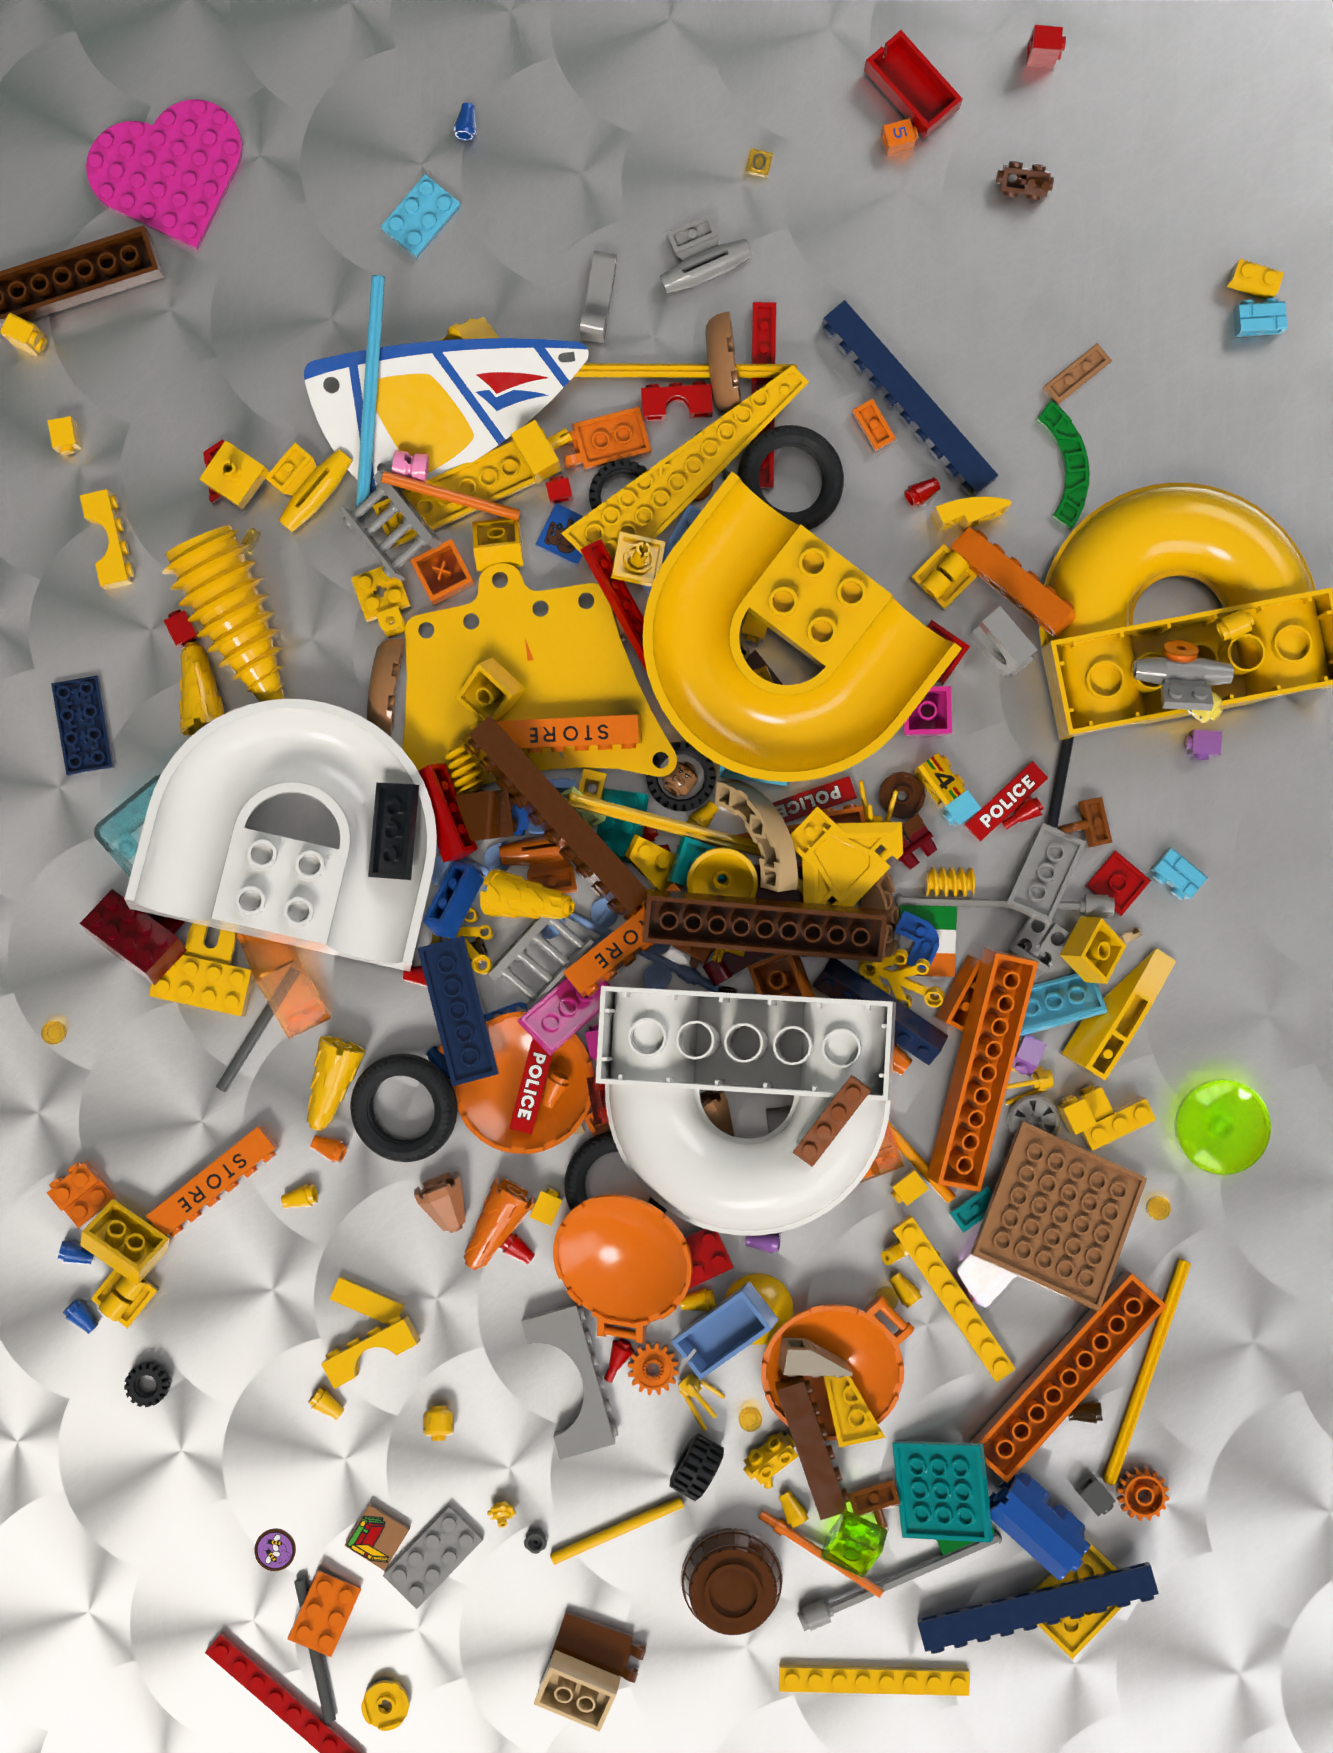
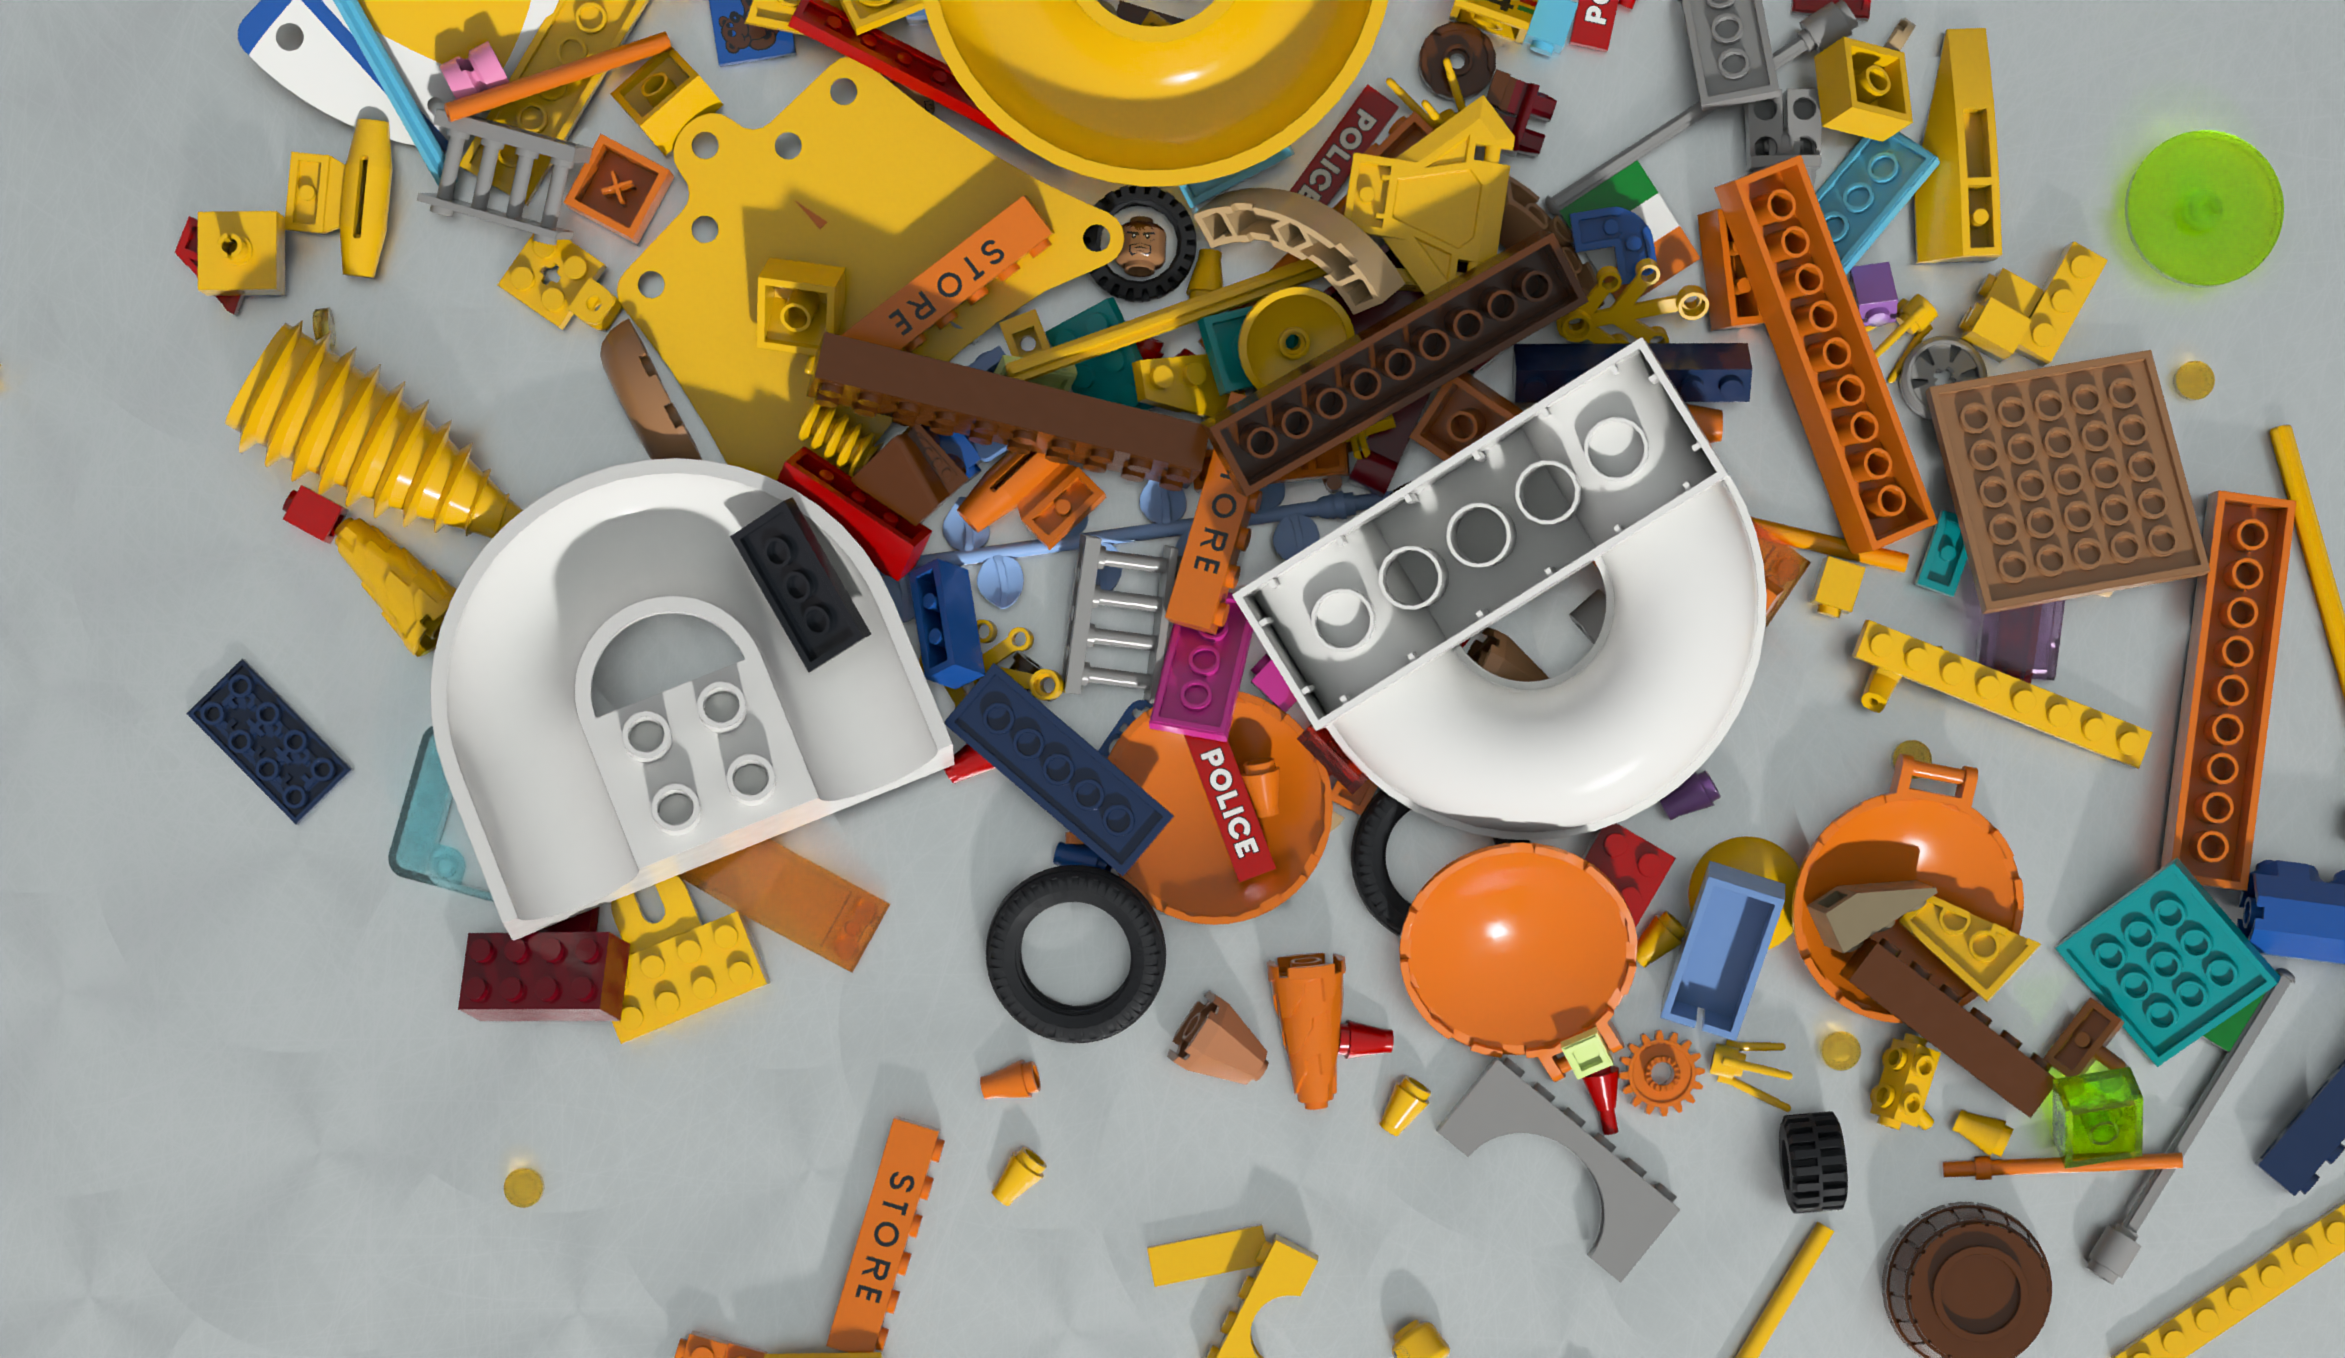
camera: 30 degrees left, 0 degrees up
yellow arch [79,489,134,590] -> none
dark grey piece [216,966,300,1092] -> none
yellow cone [307,1036,366,1131] -> none
yellow cone [480,869,575,919] -> none
yellow brick [530,1187,563,1226] -> none
dark orange plate [793,1074,871,1167] -> none
yellow cone [889,1272,922,1309] -> none
yellow piece [925,867,975,897] -> none
dark brown cone [1068,1400,1103,1424] -> none
none -> yellow cone [1379,1076,1431,1136]
none -> yellowish green tile [1560,1027,1614,1079]

